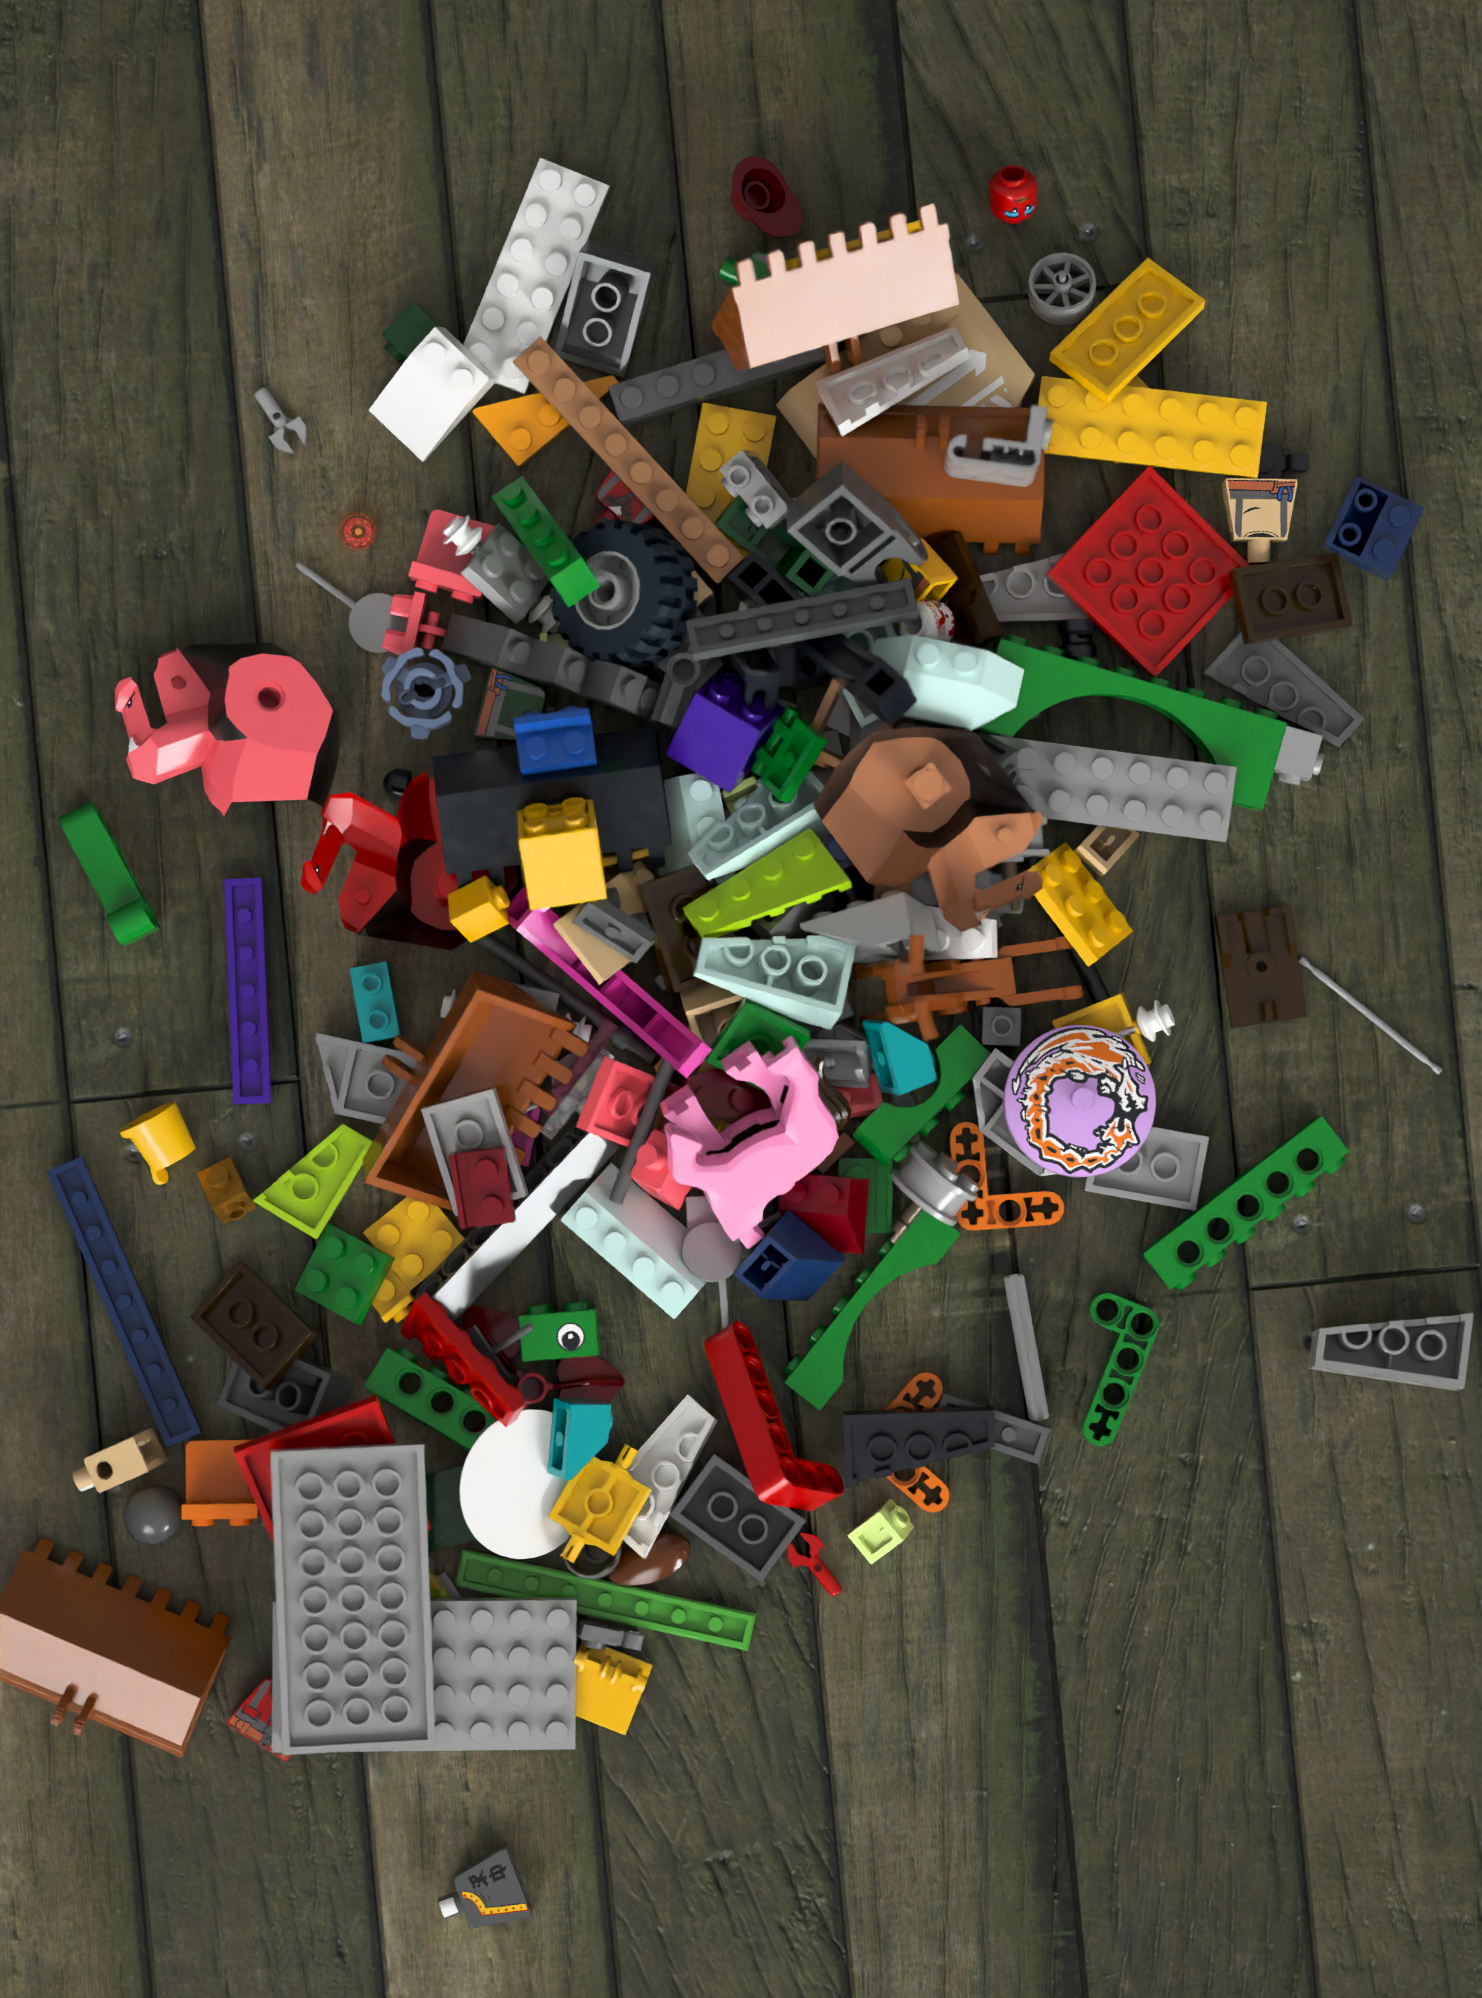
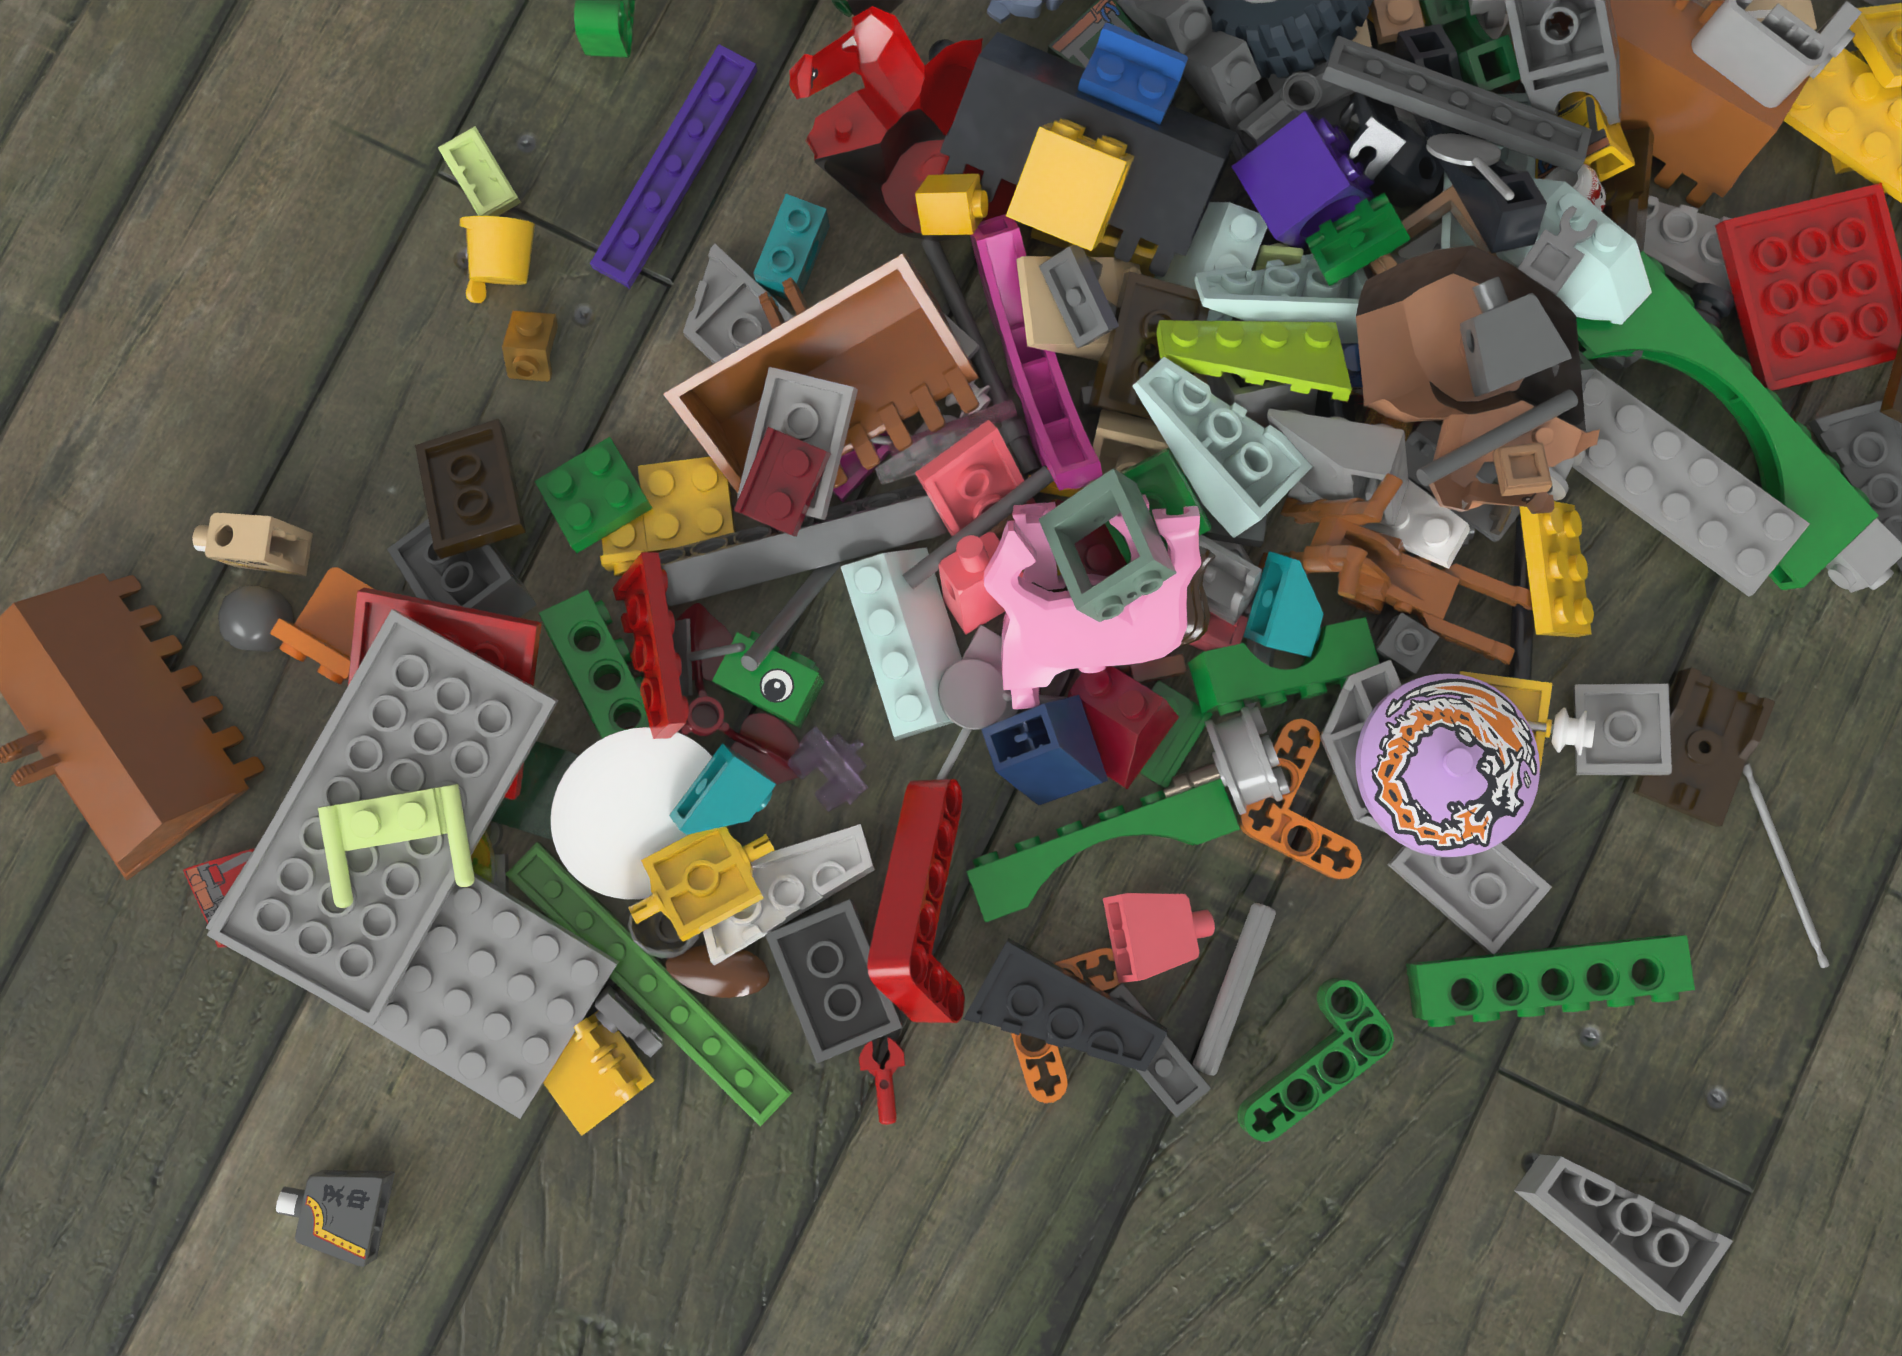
camera: 30 degrees right, 5 degrees down
dark blue plate [47,1156,203,1447] -> none
lime wing [253,1123,373,1240] -> none
yellowish green bracket [847,1499,914,1564] -> none
tan slope [1074,825,1140,877] -> none
none -> yellowish green plate [318,784,475,908]
none -> yellowish green plate [438,126,521,216]
none -> dark grey bar [741,562,840,671]
none -> clear purple hips [787,726,869,812]
none -> sand green window [1039,468,1177,623]
none -> coral torso [1103,893,1215,983]
none -> dark grey bar [1416,389,1578,486]
none -> light grey piece [1426,133,1514,200]
none -> dark grey torso [1460,276,1572,397]
none -> medium nougat tile [1492,442,1552,496]
none -> flat silver plate [1518,206,1598,295]
none -> light grey plate [1573,684,1672,775]

